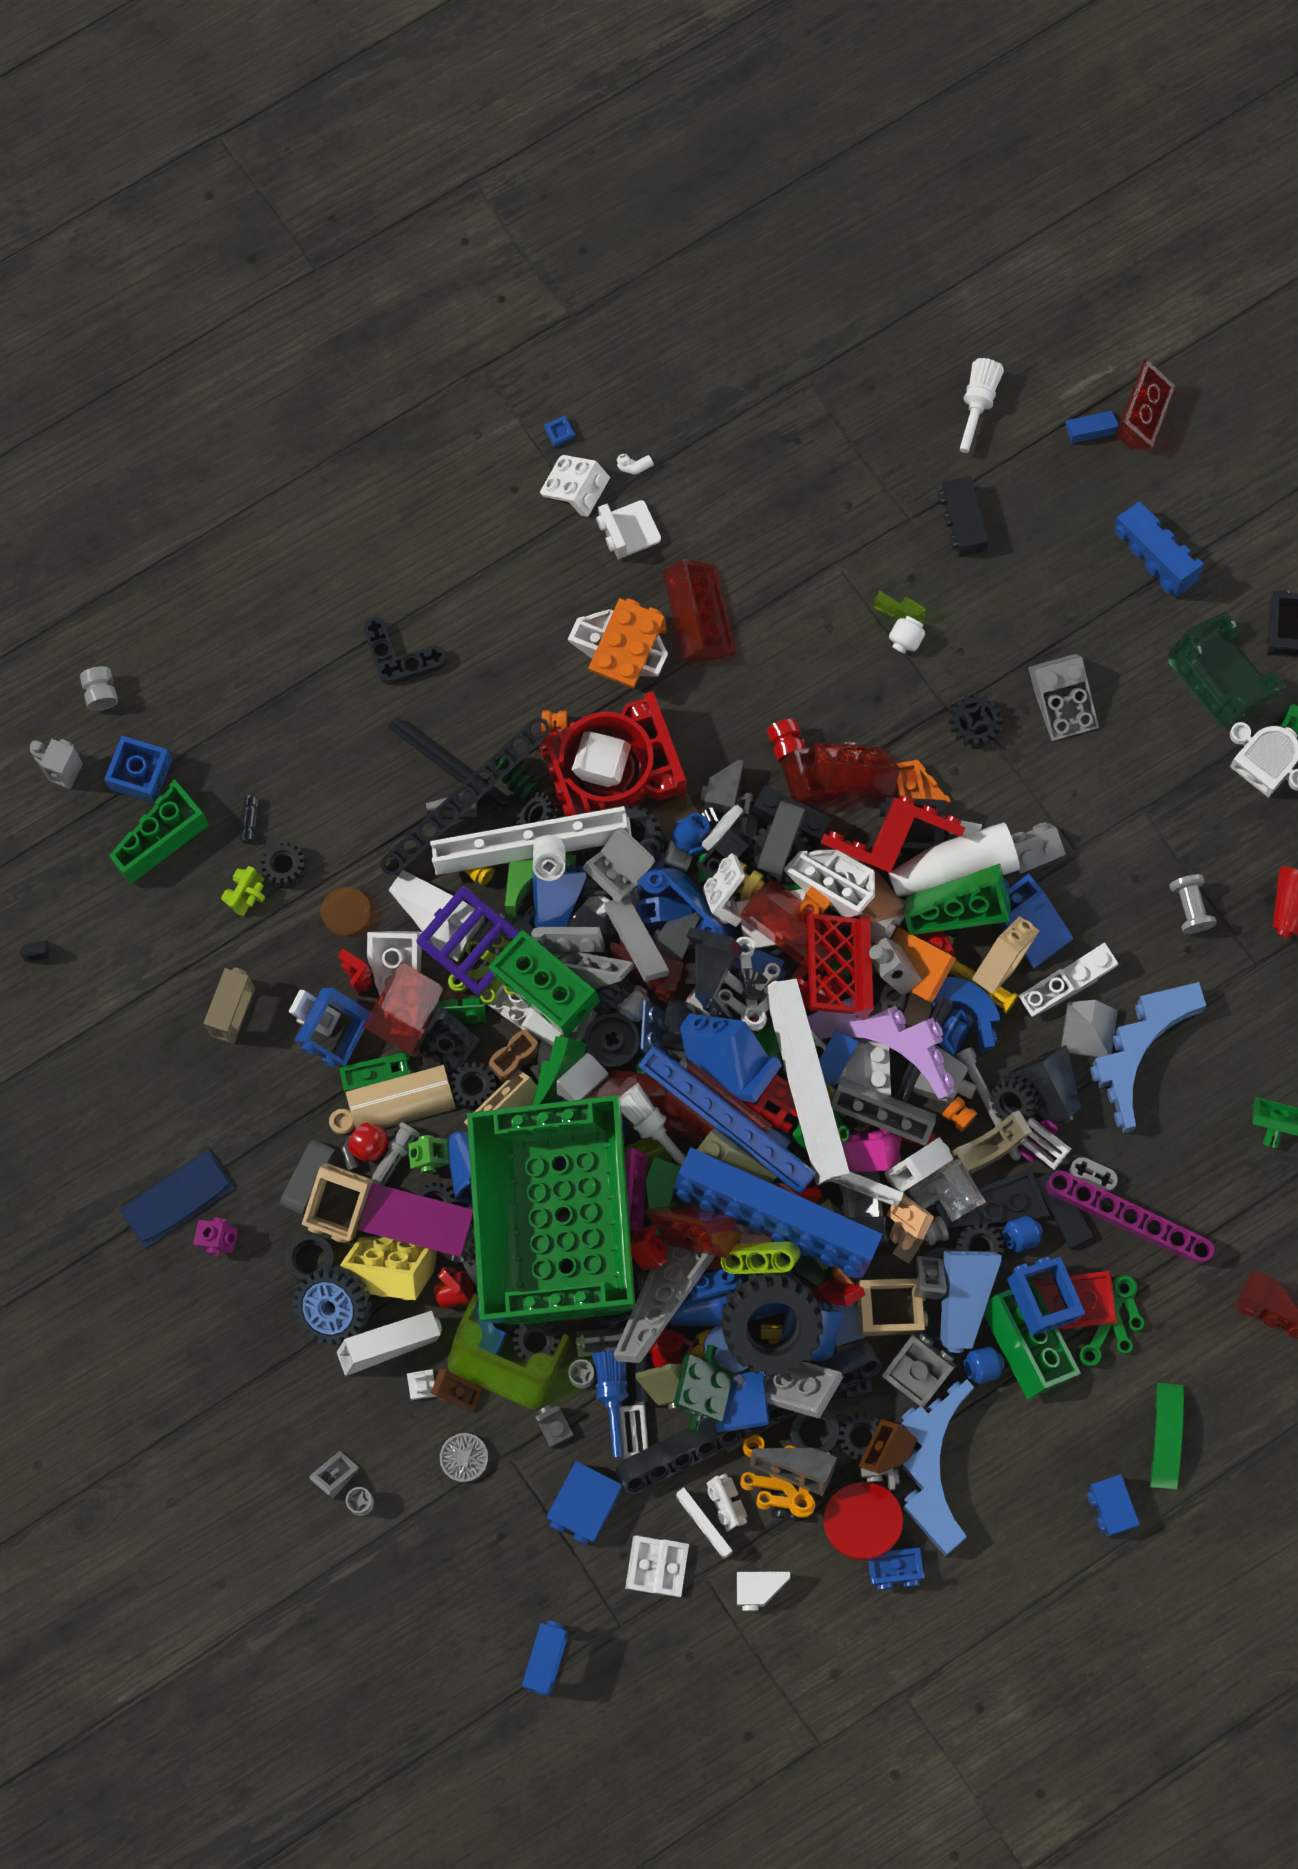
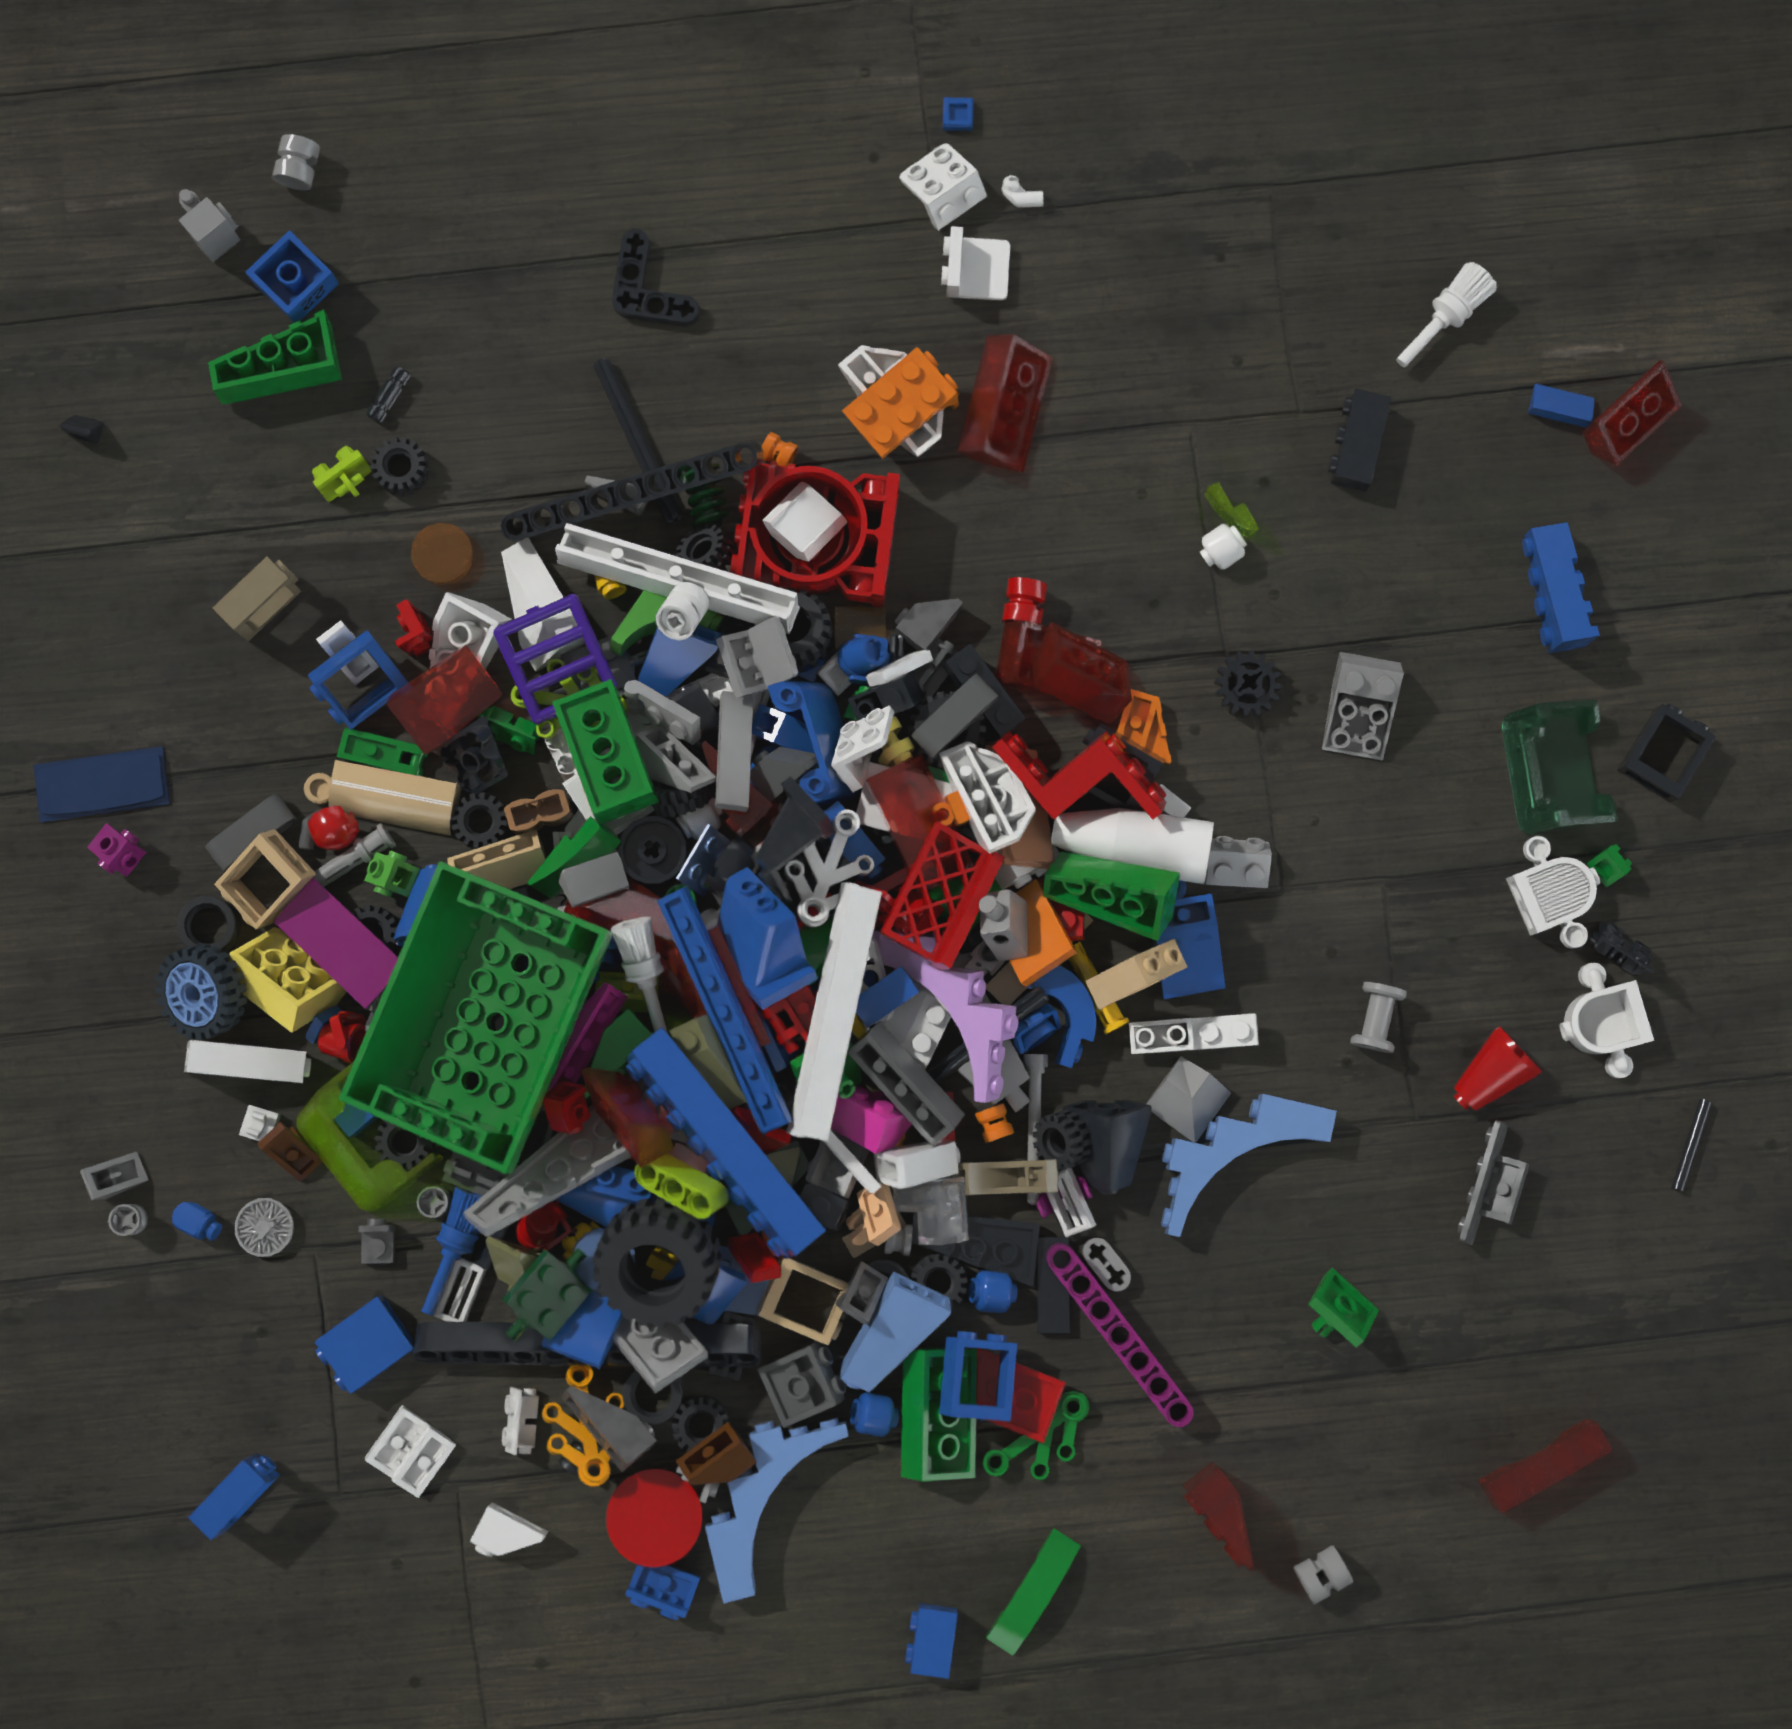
camera: 20 degrees right, 10 degrees up
white tile [676,1488,732,1559] -> none
black piece [738,968,768,1001] -> none
none -> blue arm [172,1202,222,1241]
none -> blue tile [305,1005,342,1044]

